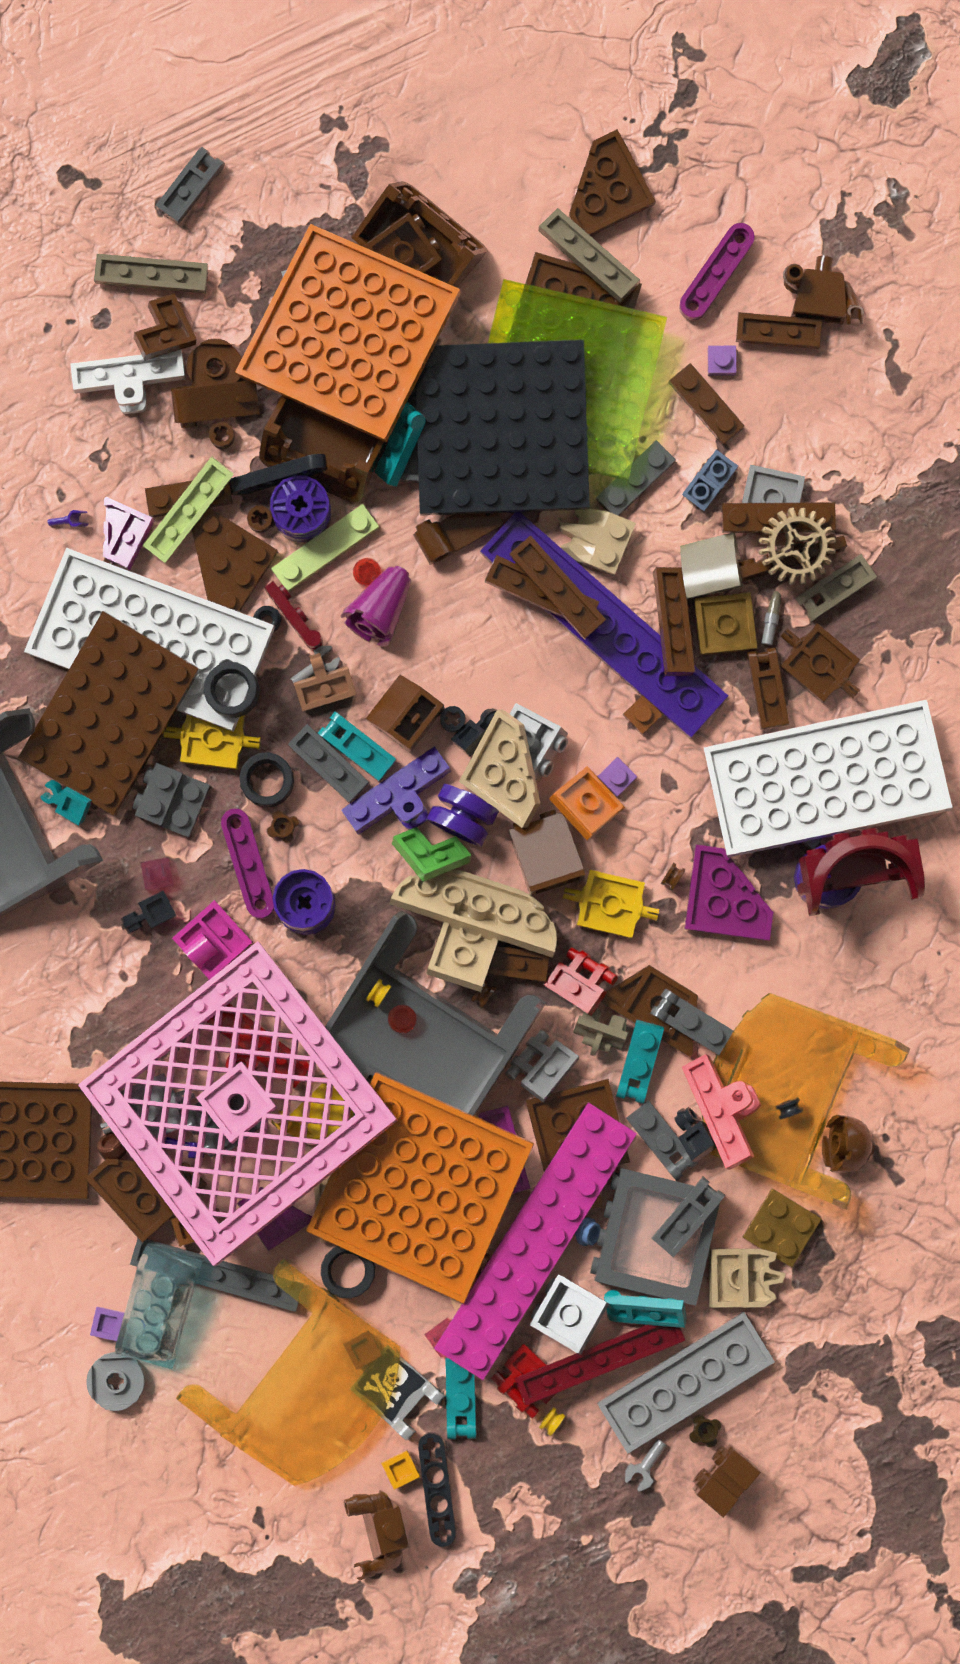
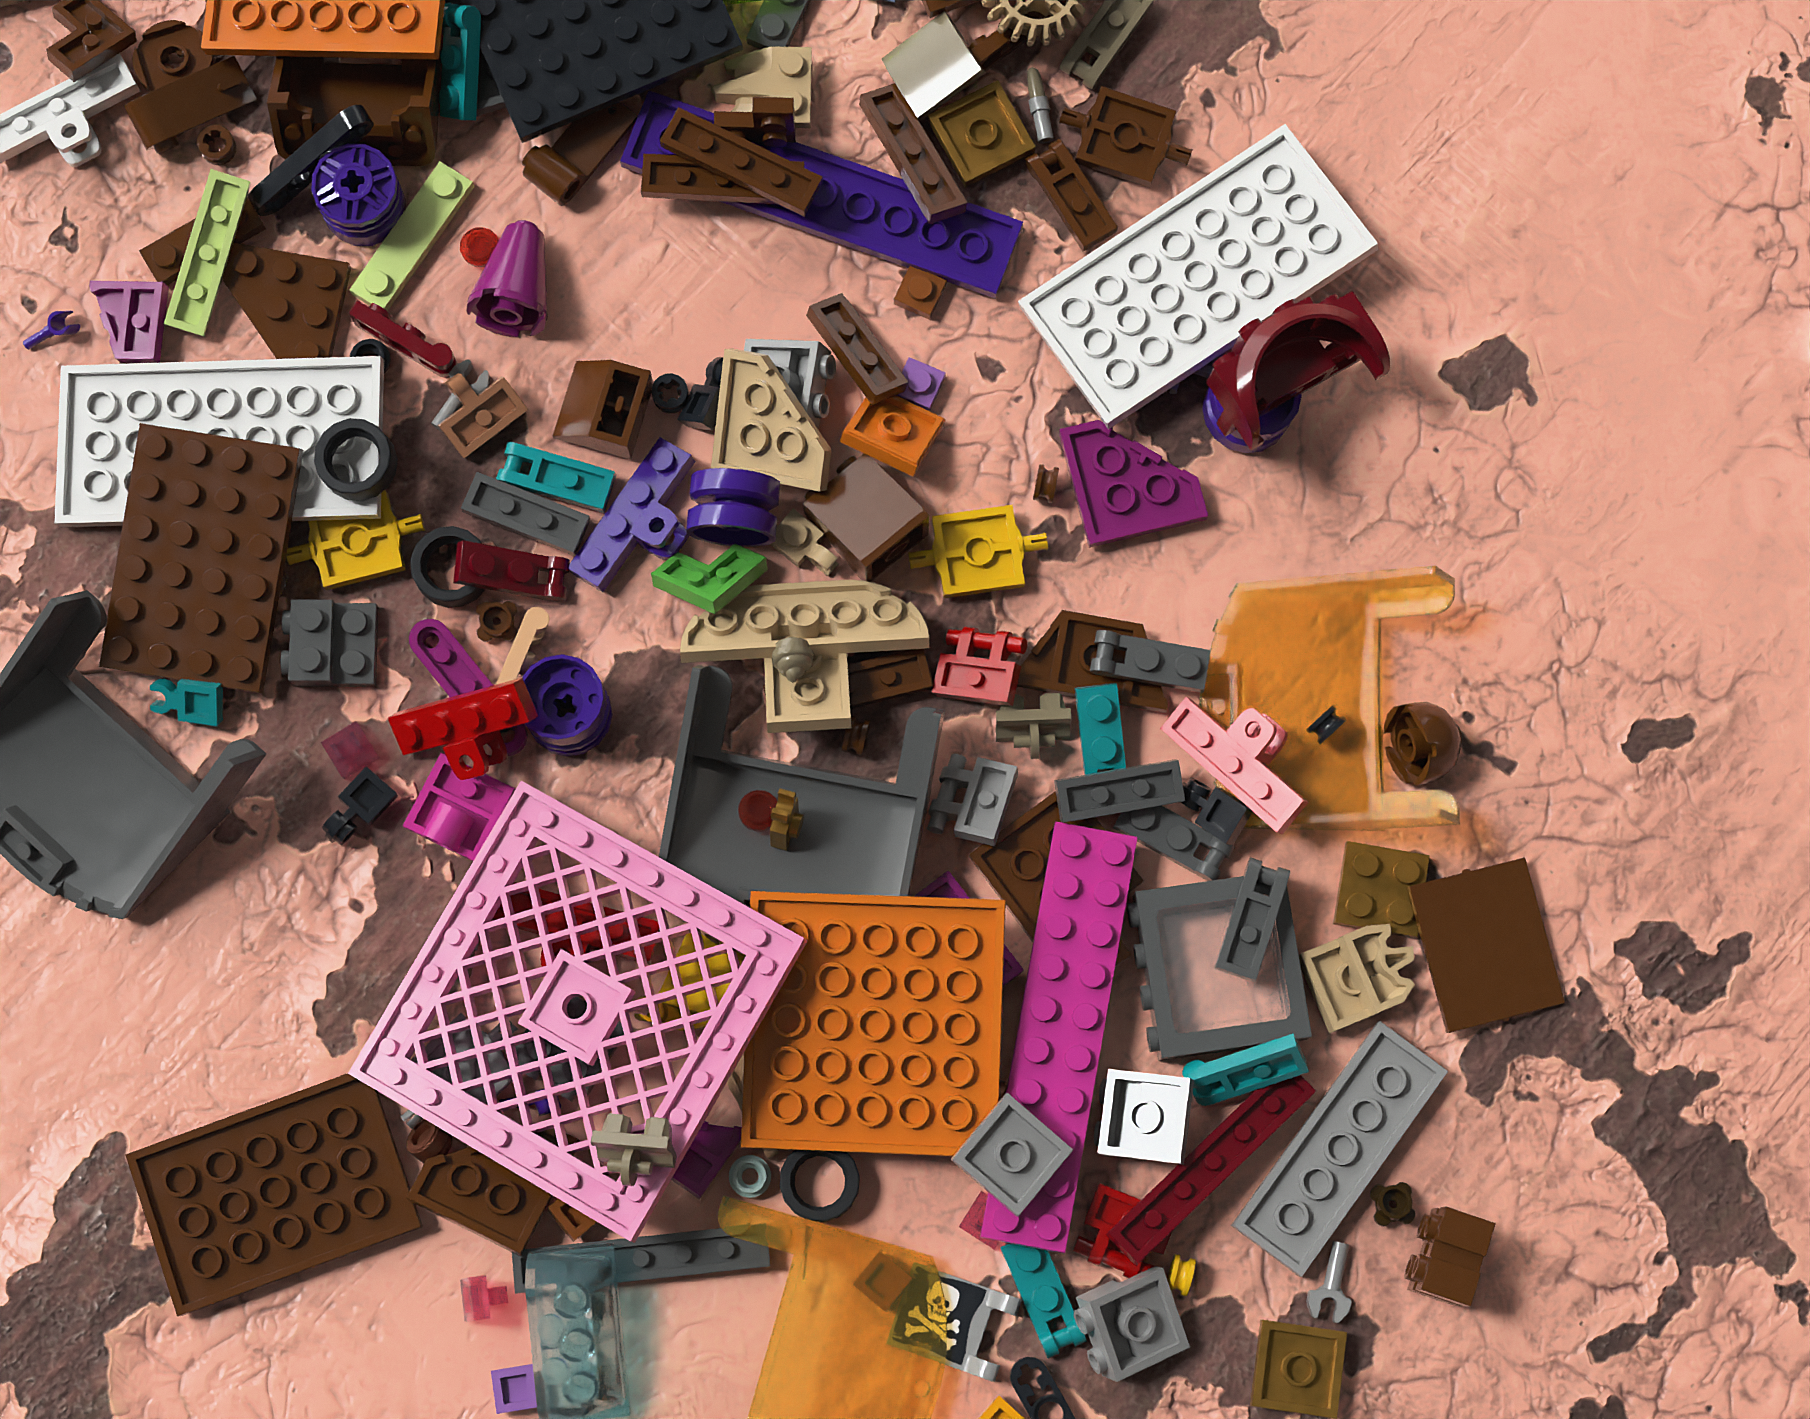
camera: 25 degrees left, 5 degrees down
reddish brown bush [247,505,273,533] -> none
yellow bush [366,979,391,1008] -> none
medium blue plate [575,1217,601,1246] -> none
none -> red plate [387,677,538,780]
none -> dark red plate [453,540,570,602]
none -> clear pink tile [460,1275,508,1322]
none -> light nougat plate [495,607,550,685]
none -> dark tan hips [590,1113,677,1187]
none -> reddish brown plate [714,97,796,147]
none -> light aqua plate [729,1155,771,1198]
none -> tan plate [770,508,839,576]
none -> pearl gold plate [770,788,804,851]
none -> dark tan plate [772,637,814,682]
none -> reddish brown plate [806,293,908,405]
none -> light grey plate [950,1093,1073,1216]
none -> dark grey plate [1054,759,1185,823]
none -> light grey plate [1074,1266,1190,1382]
none -> pearl gold plate [1250,1319,1347,1419]
none -> reddish brown piece [1407,857,1565,1033]

